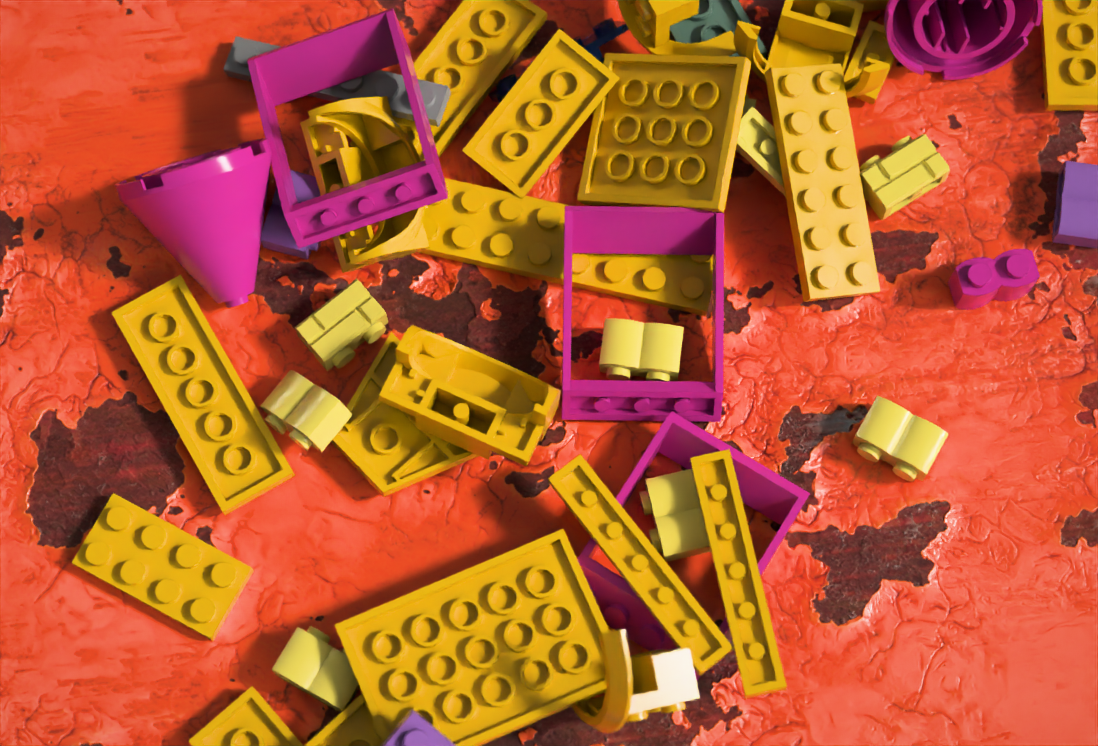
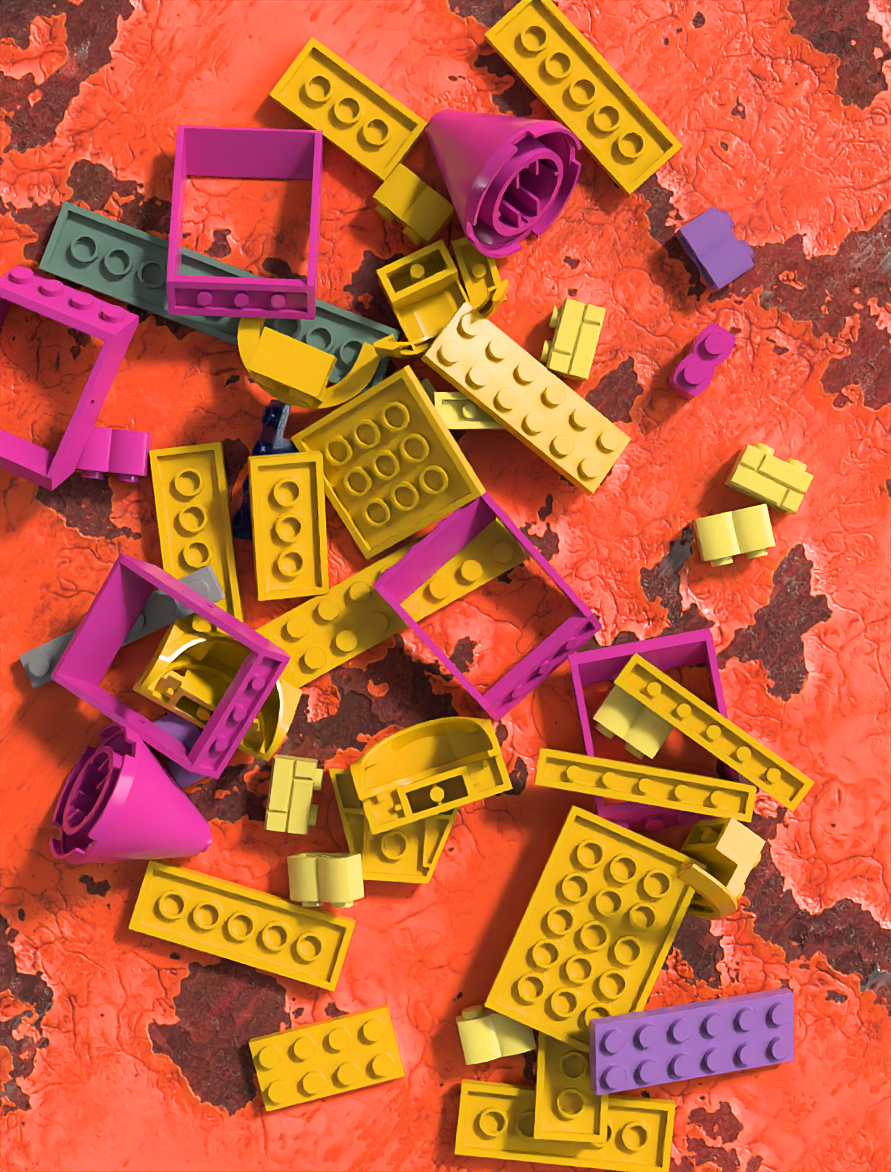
camera: 45 degrees left, 15 degrees up
light yellow brick [599,318,684,381] -> none
none -> light yellow brick [725,442,813,515]

